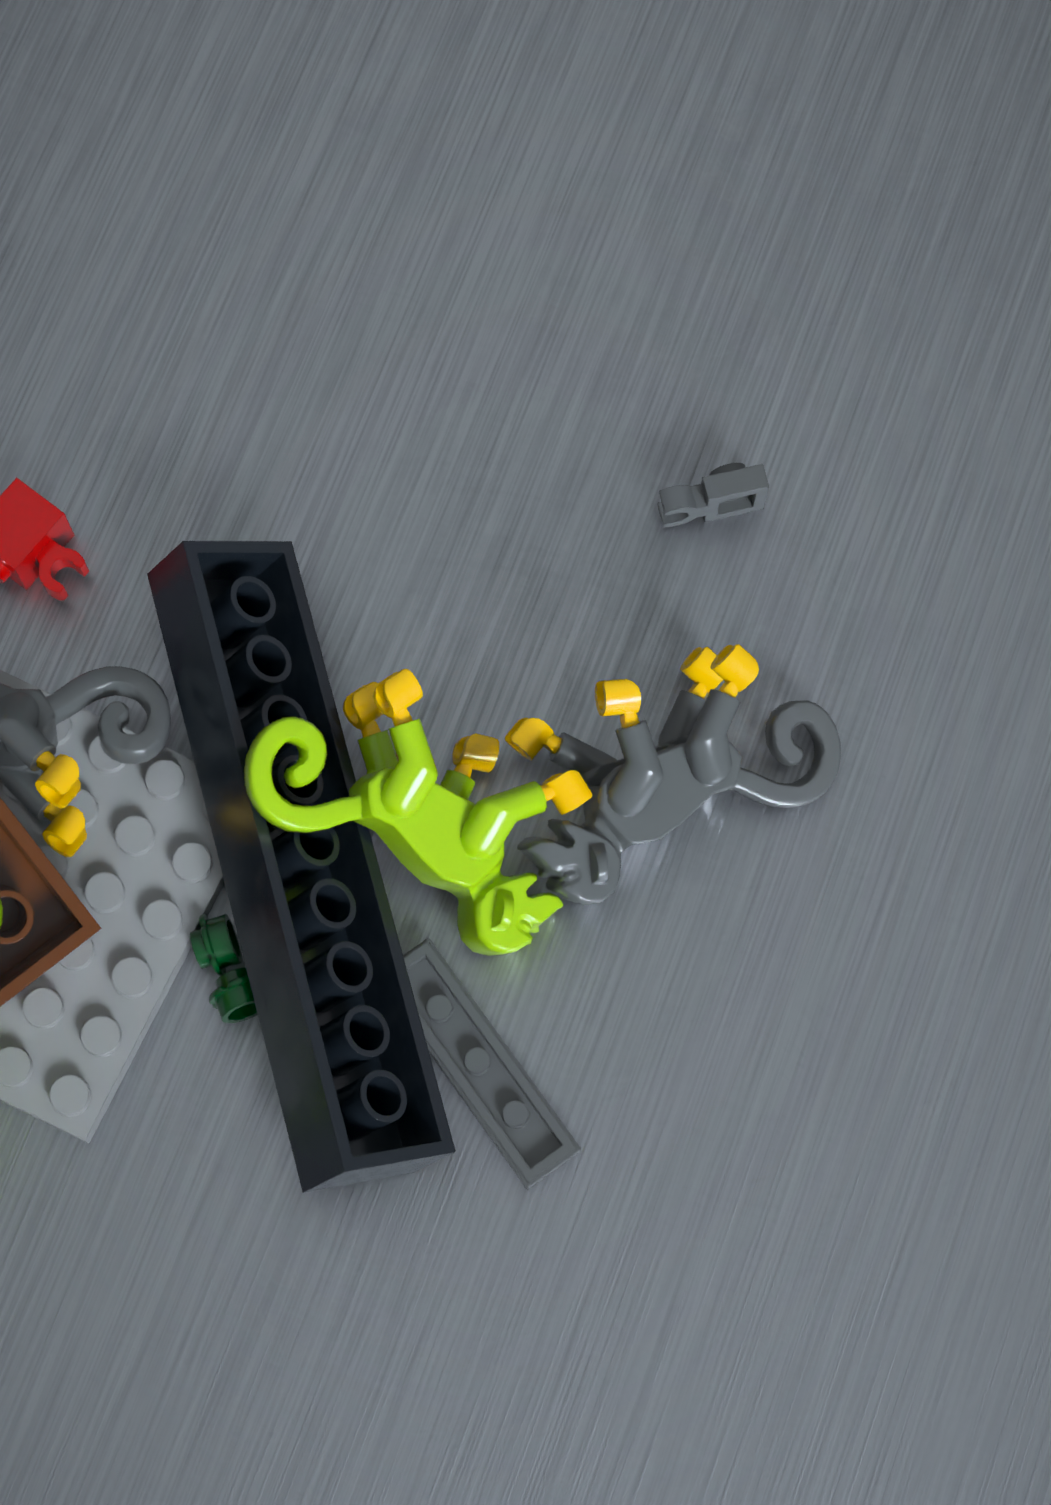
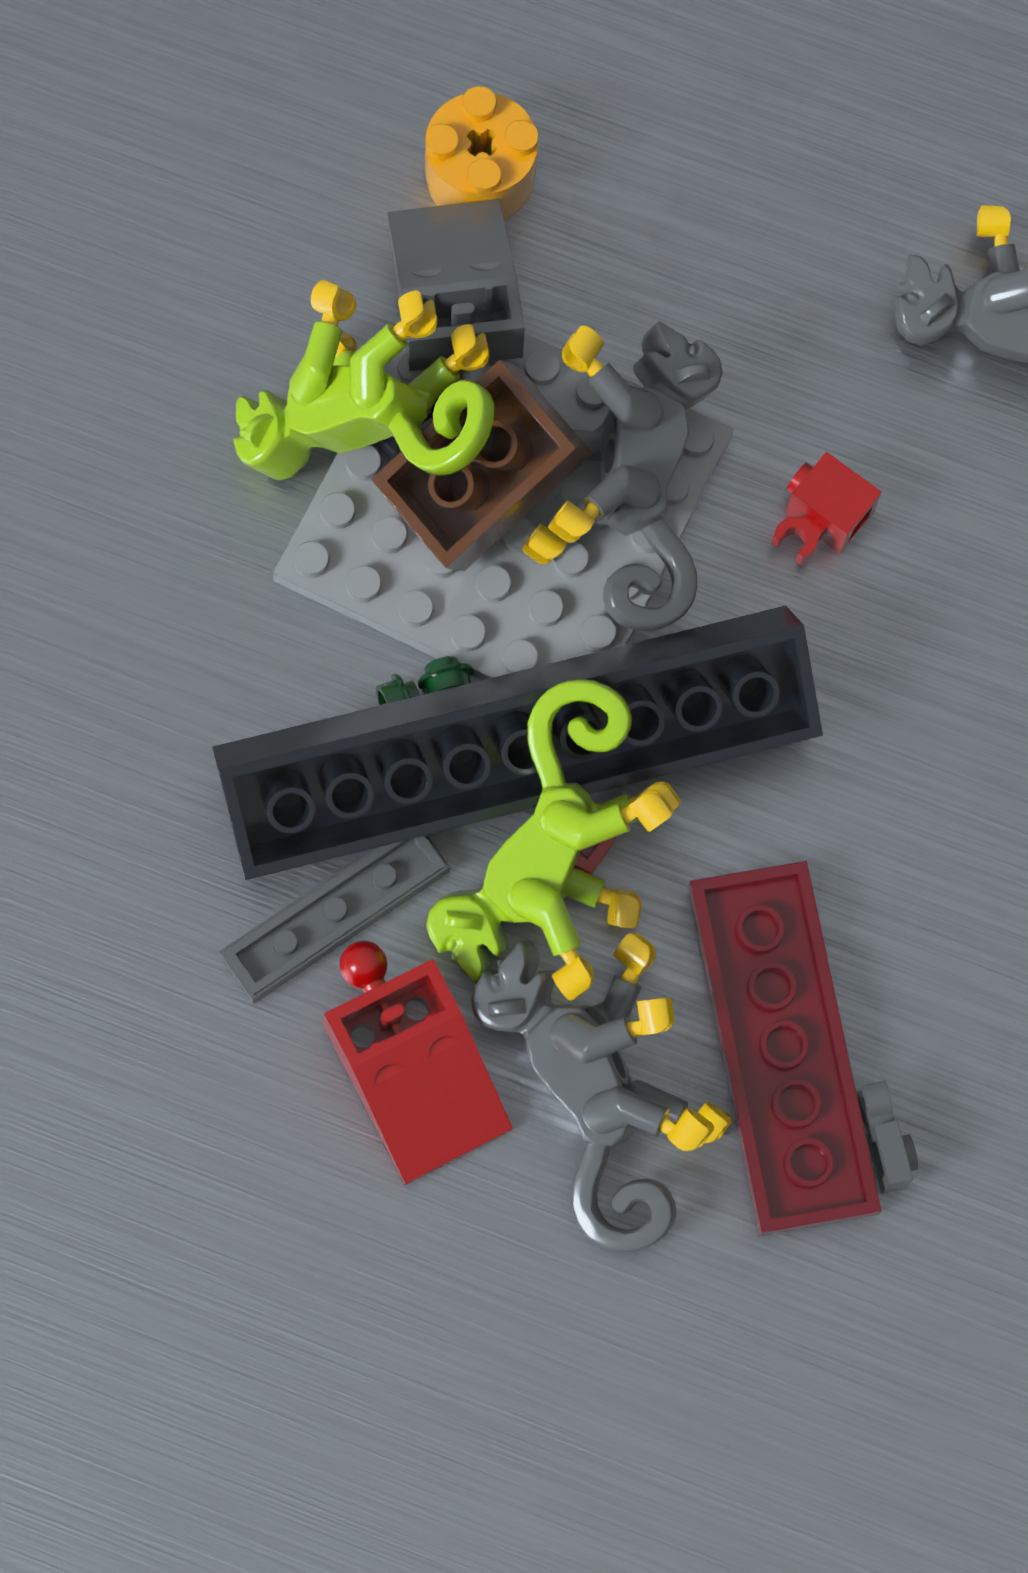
camera: 85 degrees right, 0 degrees up
none -> red slope [322,940,513,1185]
none -> dark red plate [688,861,882,1236]

